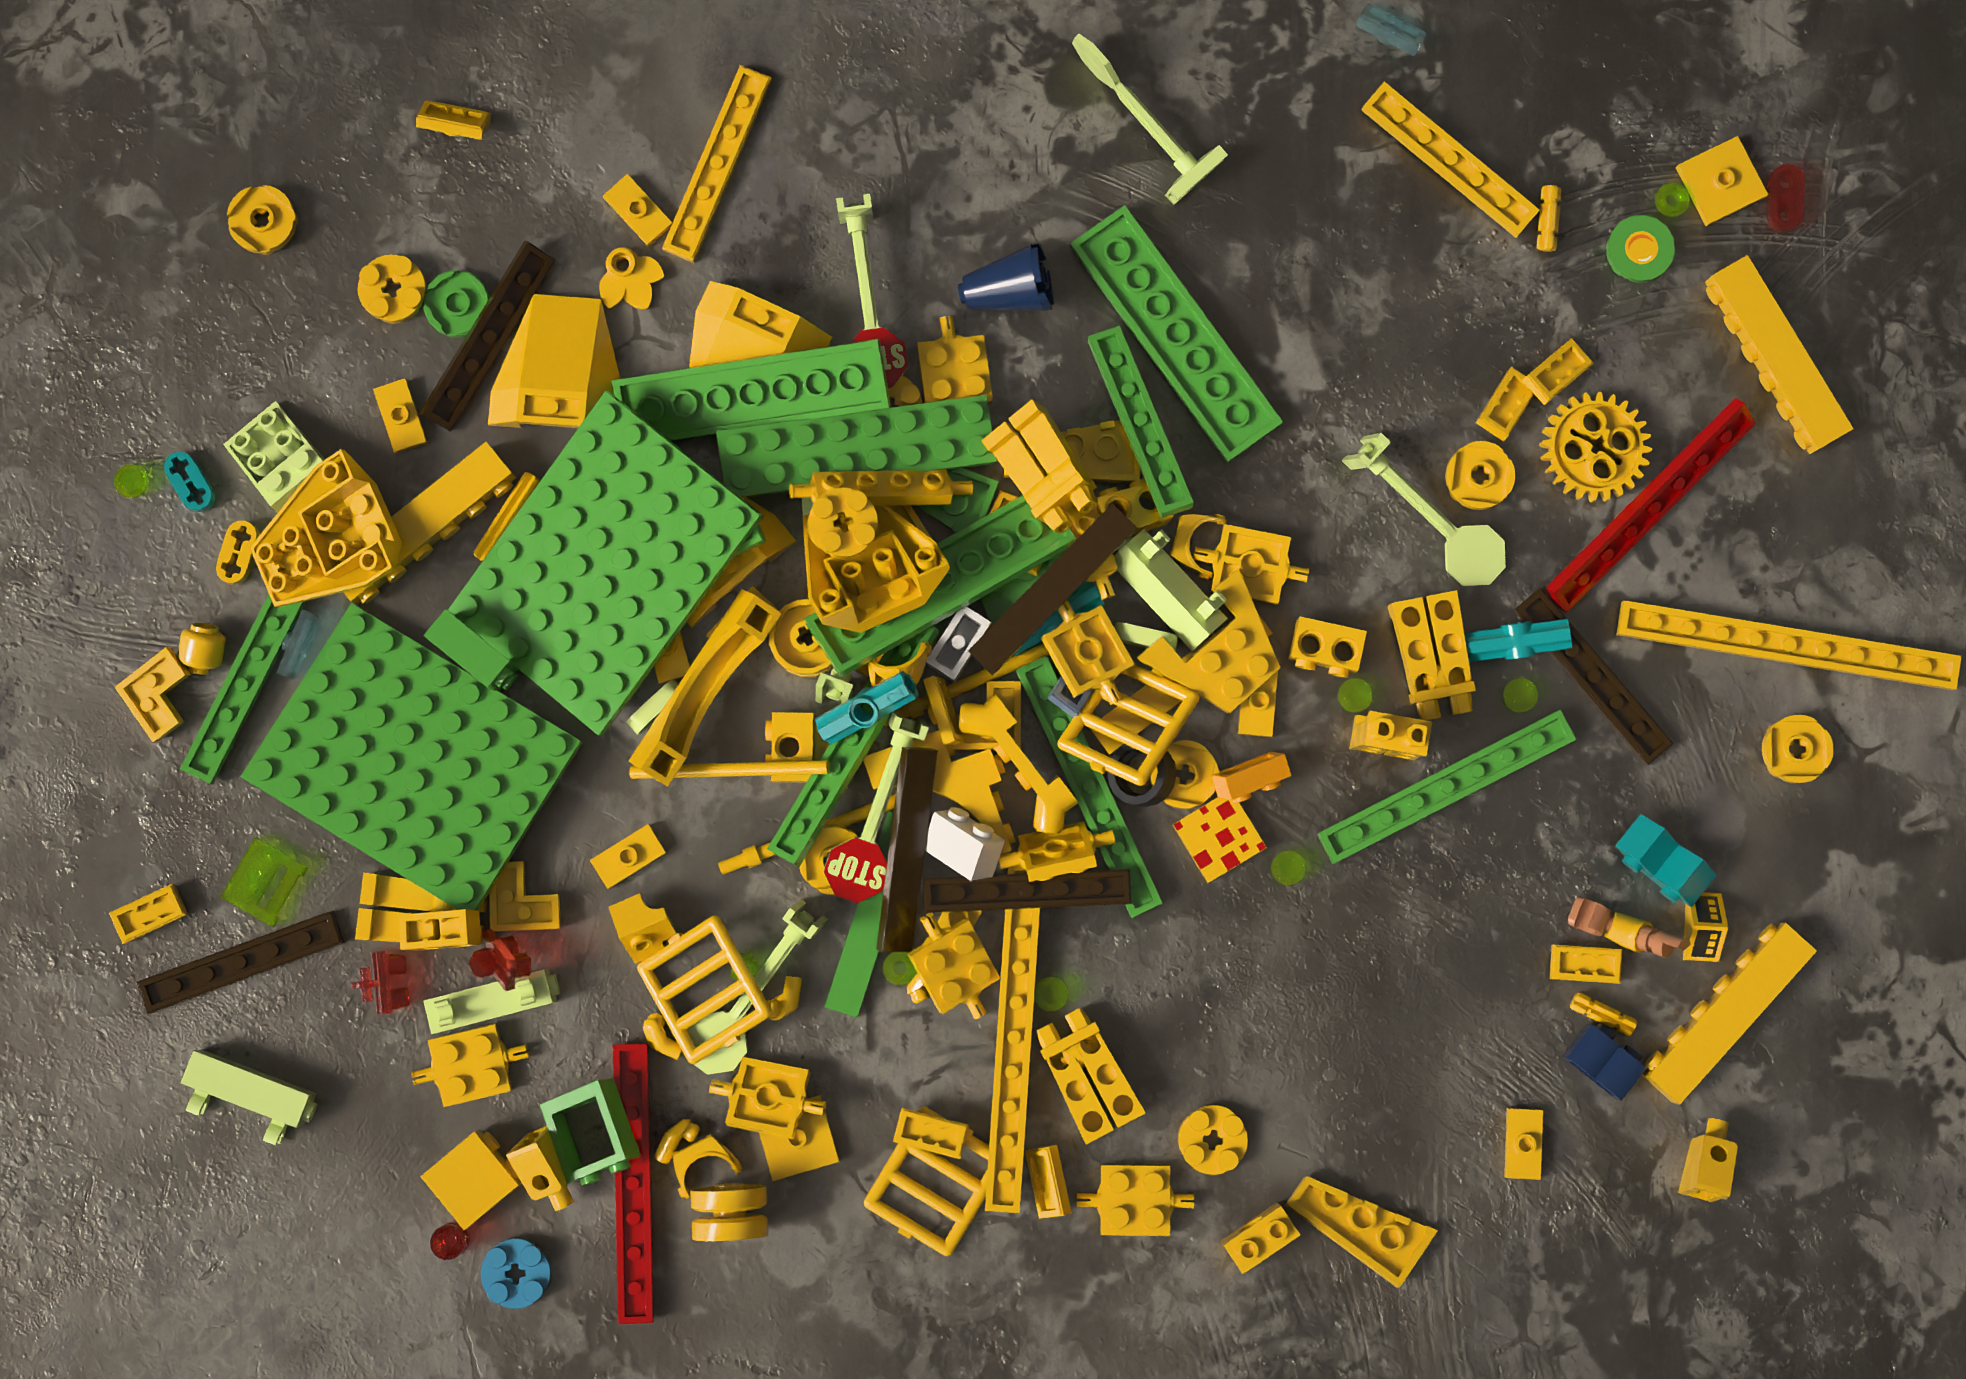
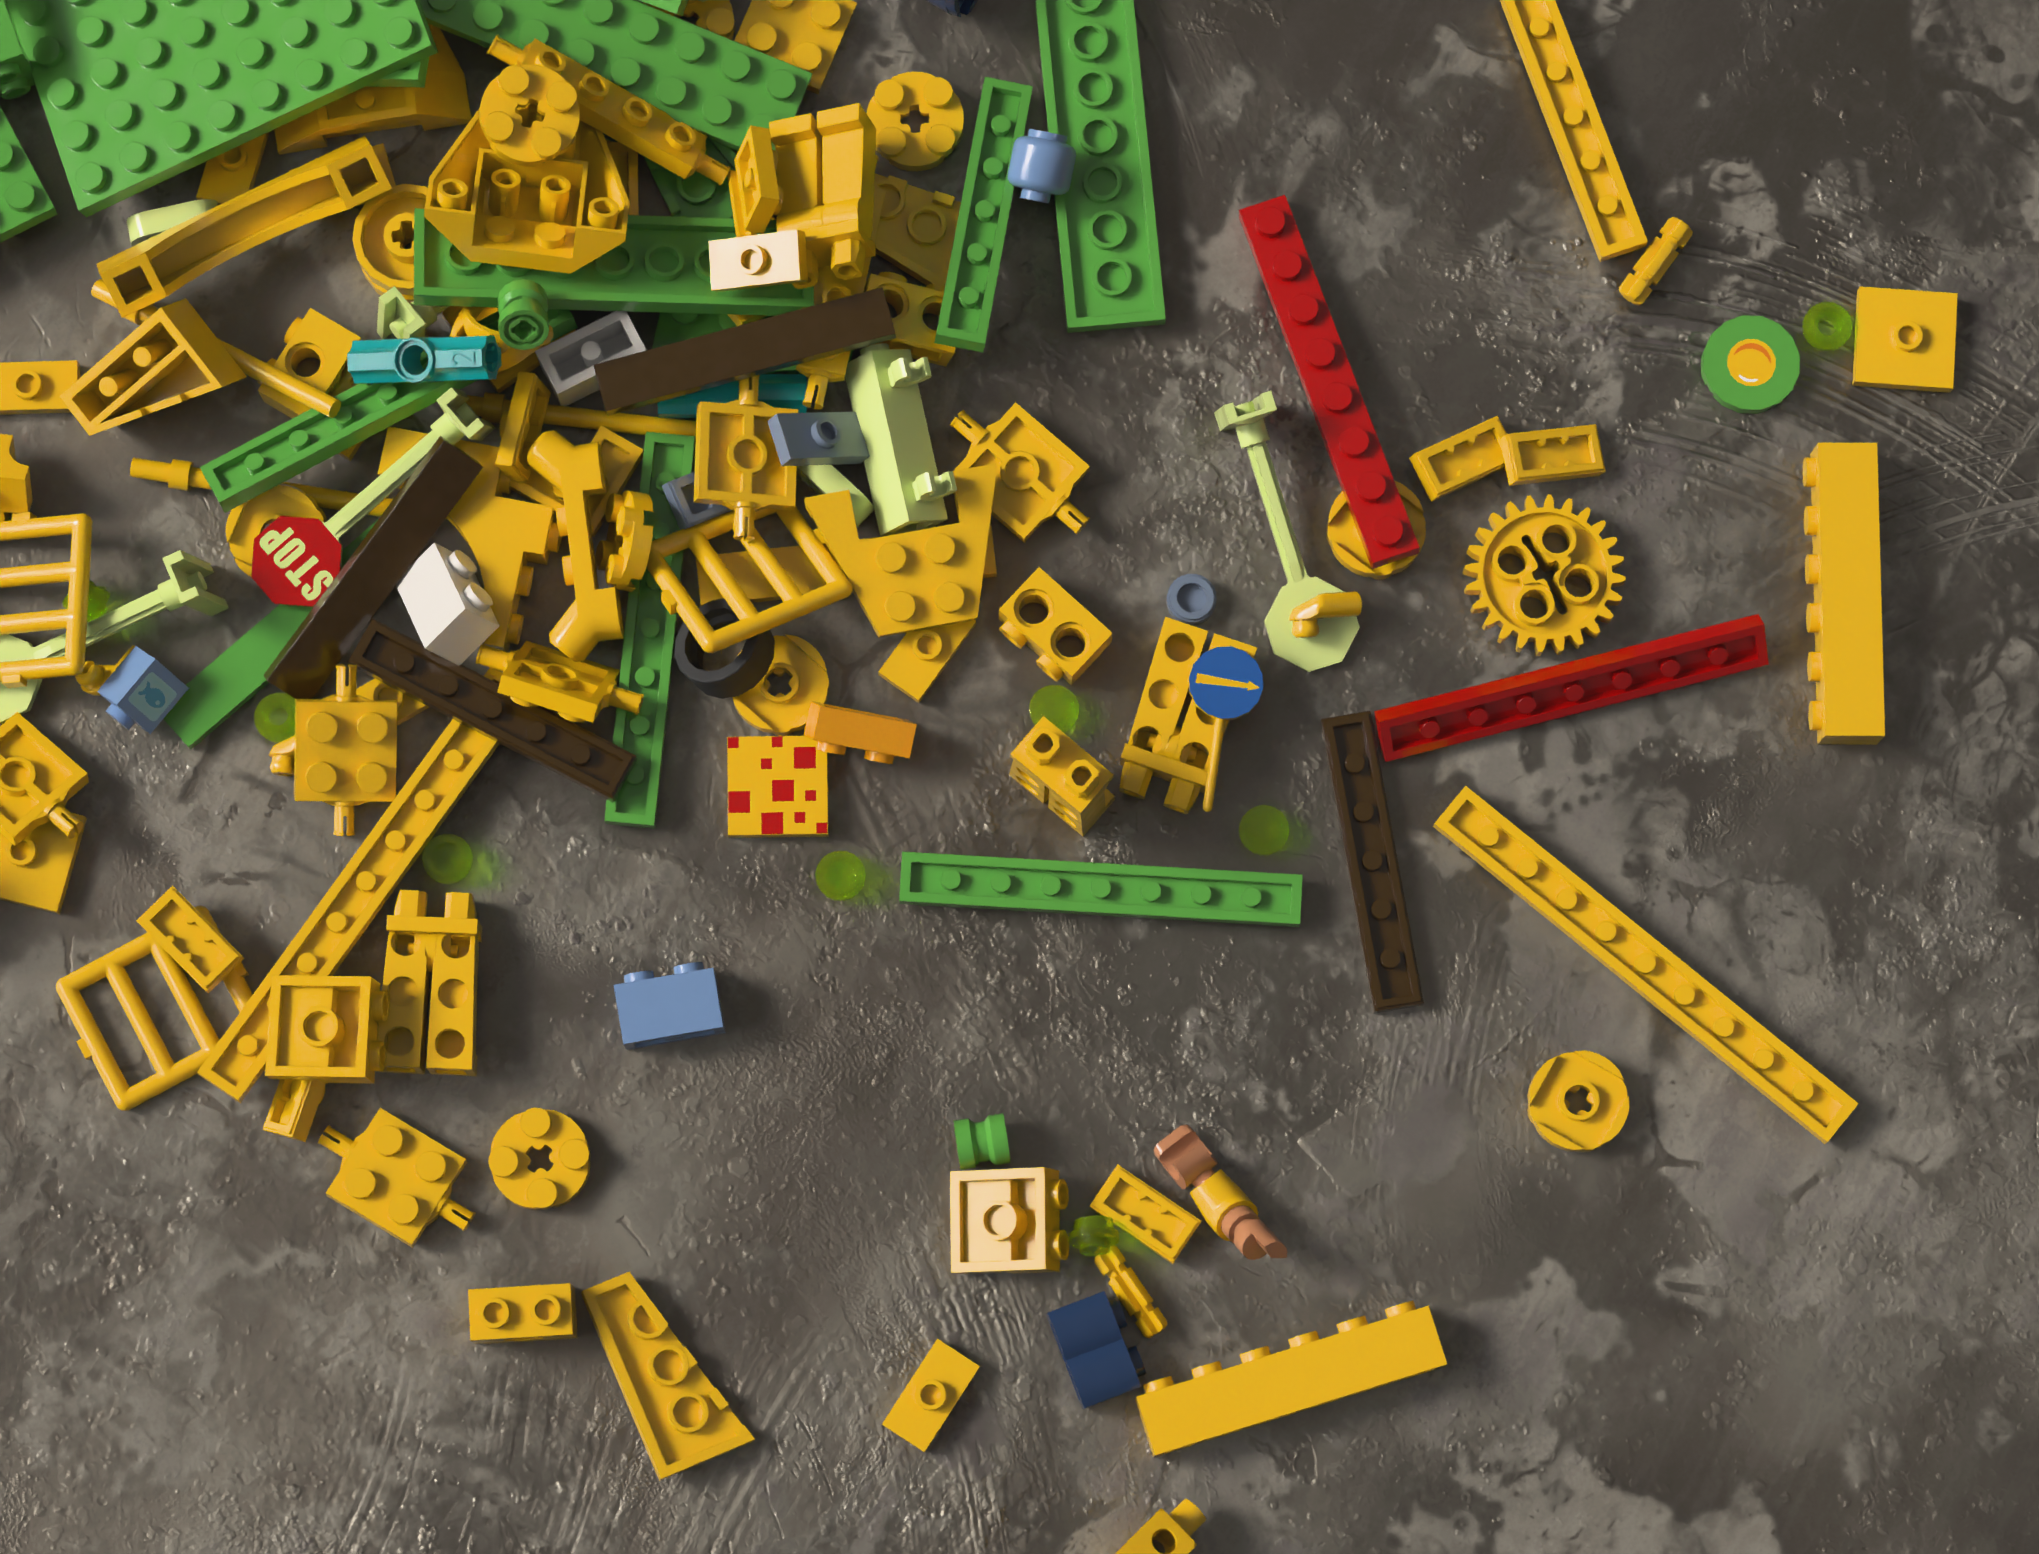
camera: 30 degrees right, 5 degrees down
yellow helmet [1169,514,1227,580] -> none
teal piece [1465,618,1572,662] -> none
teal brick [1615,814,1717,907] -> none
slope [1683,892,1728,962] -> none
clear red plate [1767,164,1805,233] -> none
none -> yellow wedge [59,298,247,436]
none -> medium blue brick [97,646,189,734]
none -> yellow plate [265,975,389,1084]
none -> bright green wheel [498,279,549,350]
none -> yellow plate [595,490,653,592]
none -> medium blue brick [614,962,726,1050]
none -> plate [708,230,808,292]
none -> yellow plate [727,125,784,237]
none -> sand blue plate [767,412,870,466]
none -> yellow plate [866,72,964,171]
none -> yellow plate [950,1167,1069,1274]
none -> bright green wheel [953,1113,1011,1170]
none -> medium blue head [1007,129,1076,204]
none -> clear neon green plate [1069,1215,1120,1256]
none -> sand blue tile [1167,574,1217,626]
none -> blue piece [1189,646,1263,812]
none -> red plate [1239,195,1420,569]
none -> yellow arm [1289,591,1362,638]

